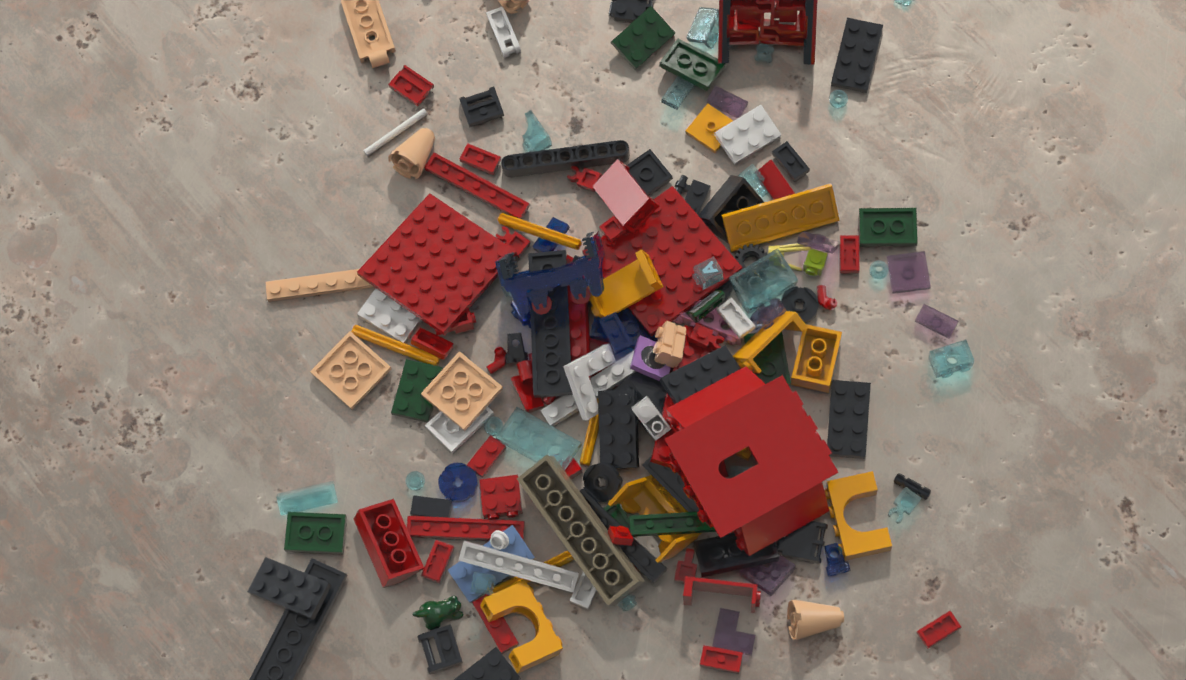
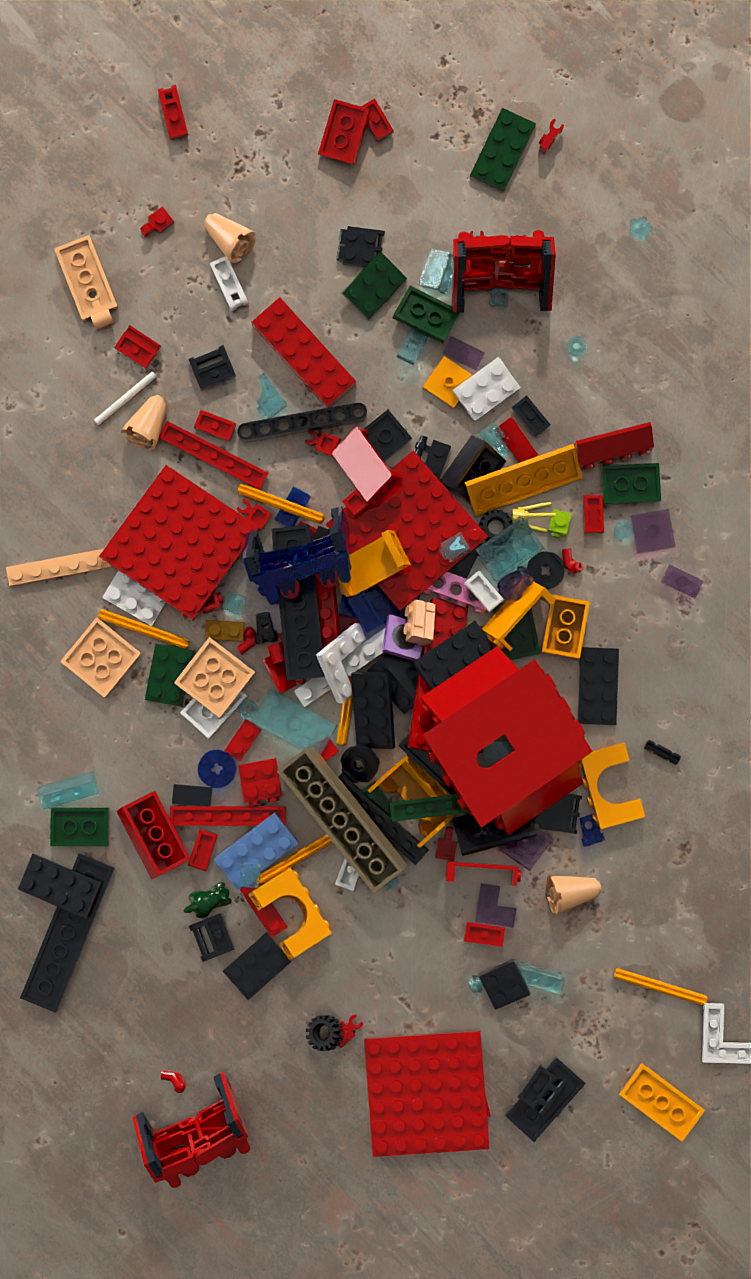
camera: 10 degrees left, 15 degrees up
clear light blue plate [405,471,425,491] -> none
red plate [411,327,454,360] -> none
white plate [458,541,579,592] -> none
white plate [490,530,509,550] -> none
red plate [608,526,633,546] -> none
white slope [631,396,671,441] -> none
dark green slope [687,290,725,323] -> none
red plate [688,323,725,351] -> none
plate [797,231,840,254] -> none
black plate [831,17,883,93] -> none
clear light blue plate [888,487,922,524] -> none
red plate [916,610,962,649] -> none
clear light blue brick [928,340,974,378] -> none
none -> pearl gold plate [205,620,245,642]
none -> clear light blue plate [222,591,247,616]
none -> red brick [251,297,356,408]
none -> red slope [574,422,654,470]

